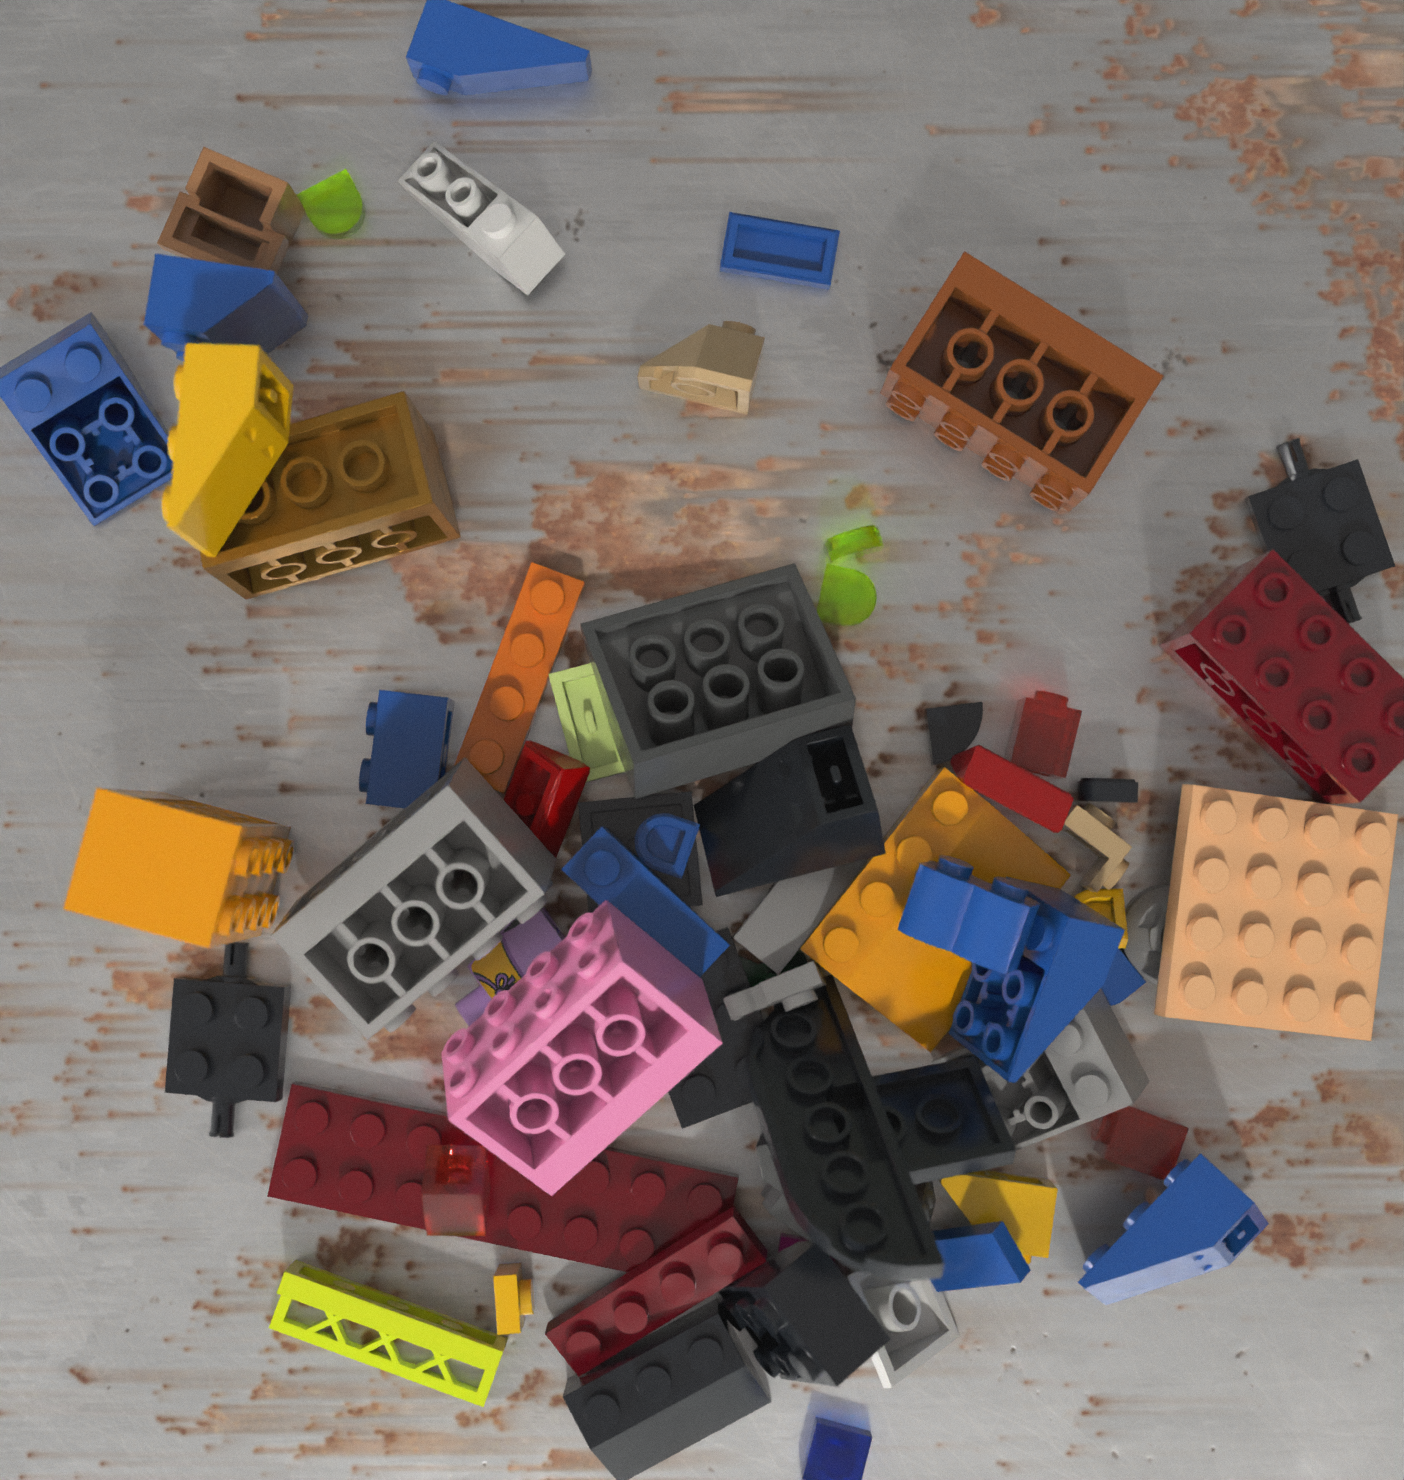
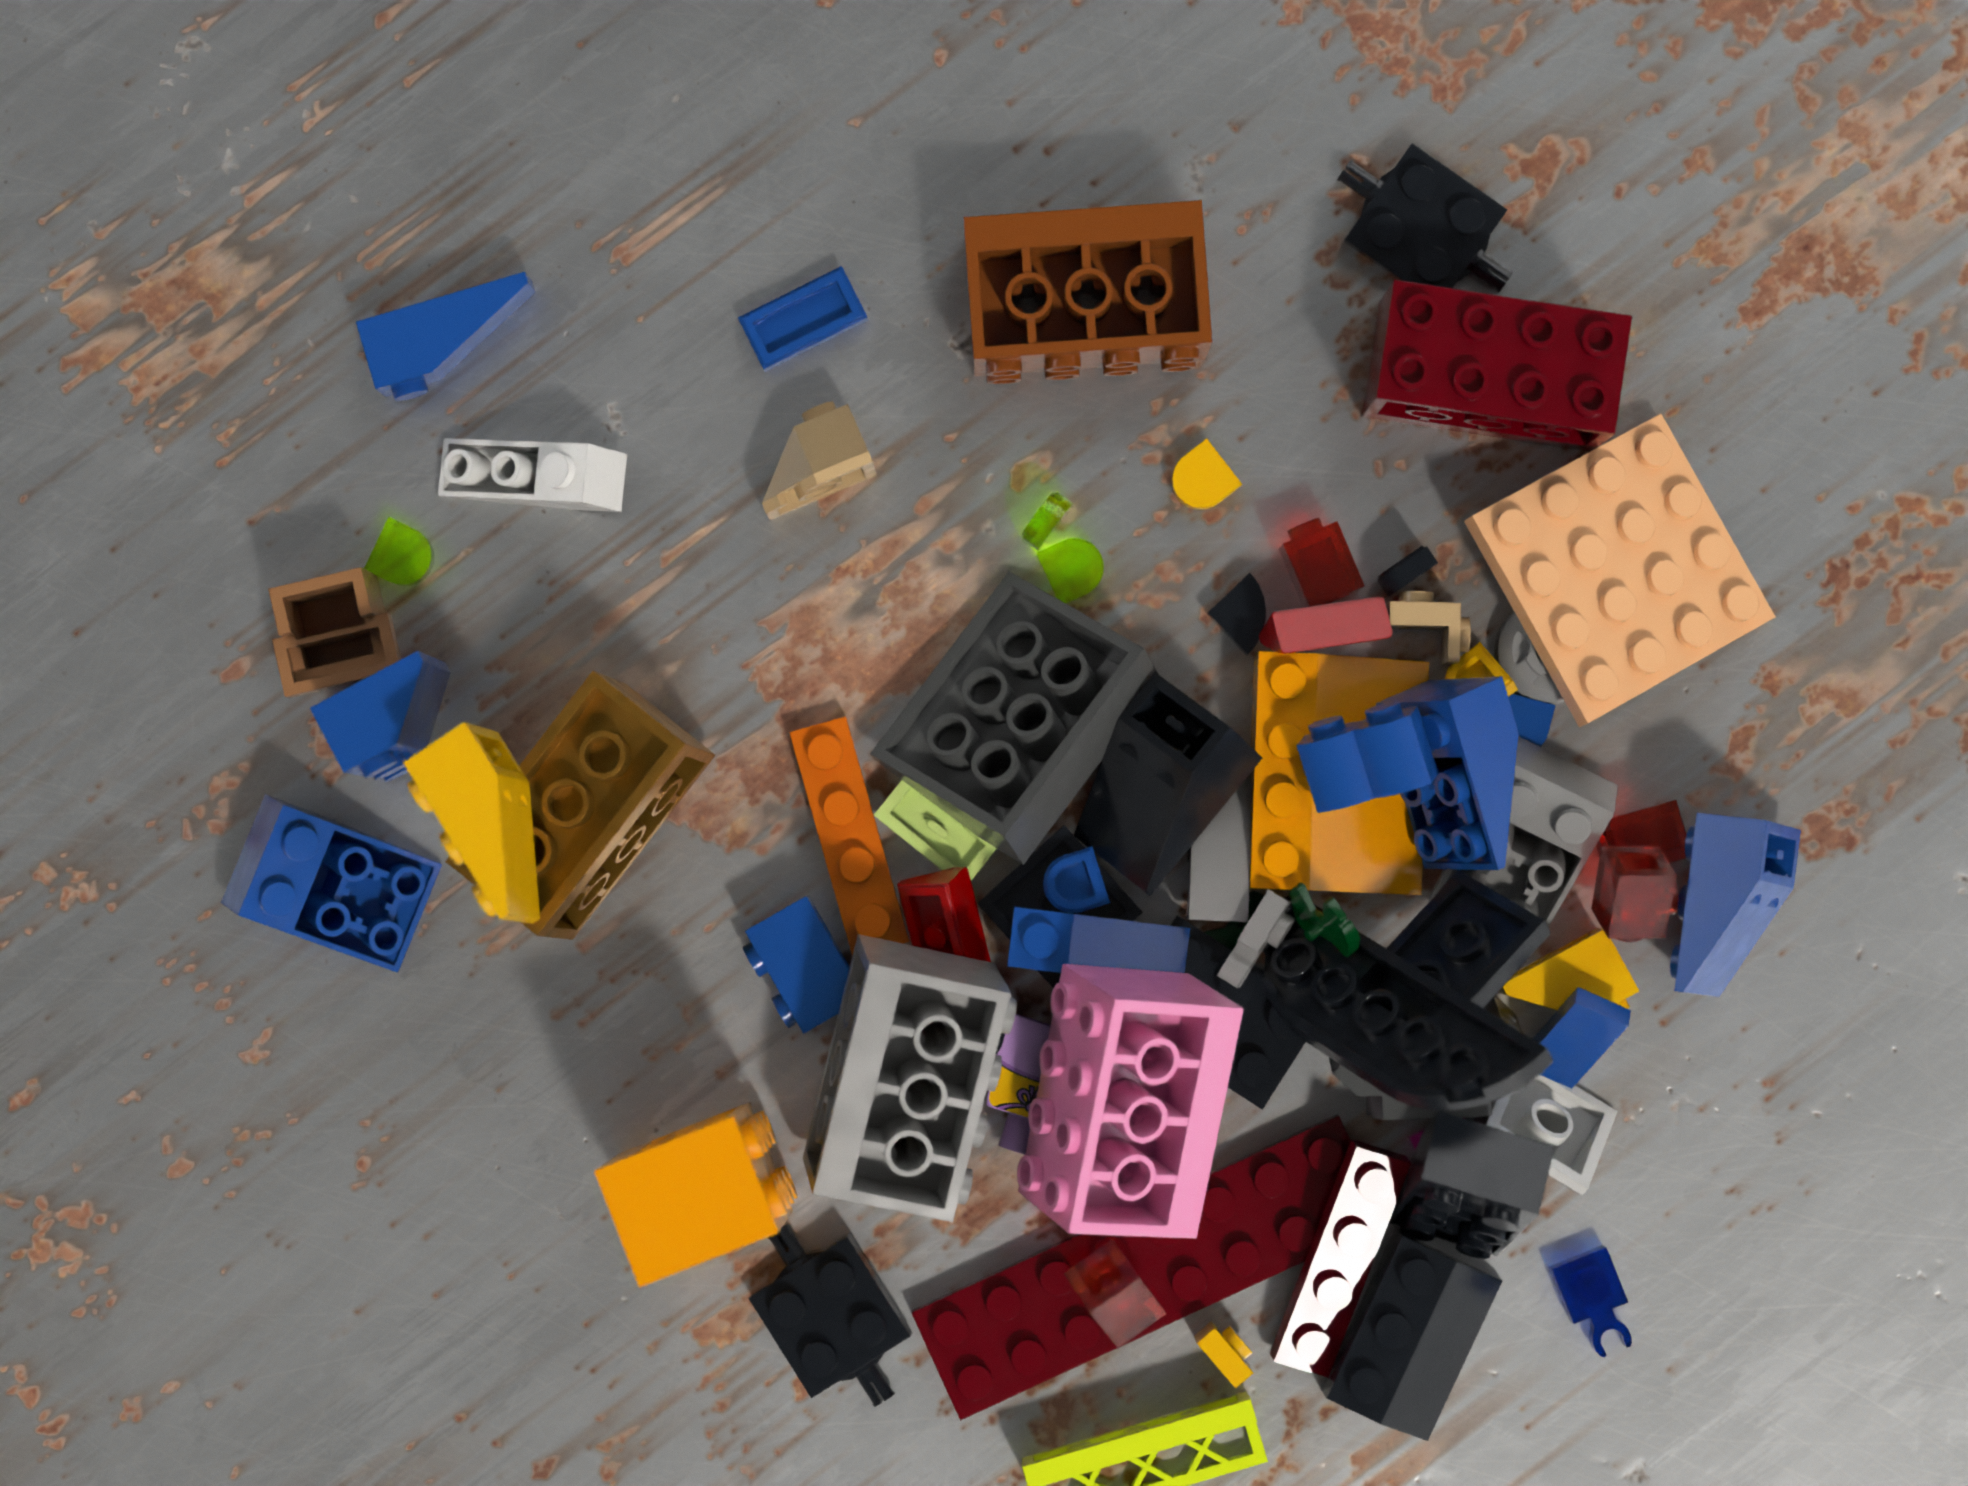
camera: 35 degrees left, 0 degrees up
none -> yellow tile [1171,438,1242,510]
none -> dark green piece [1289,882,1360,957]
none -> clear red brick [1591,846,1679,943]

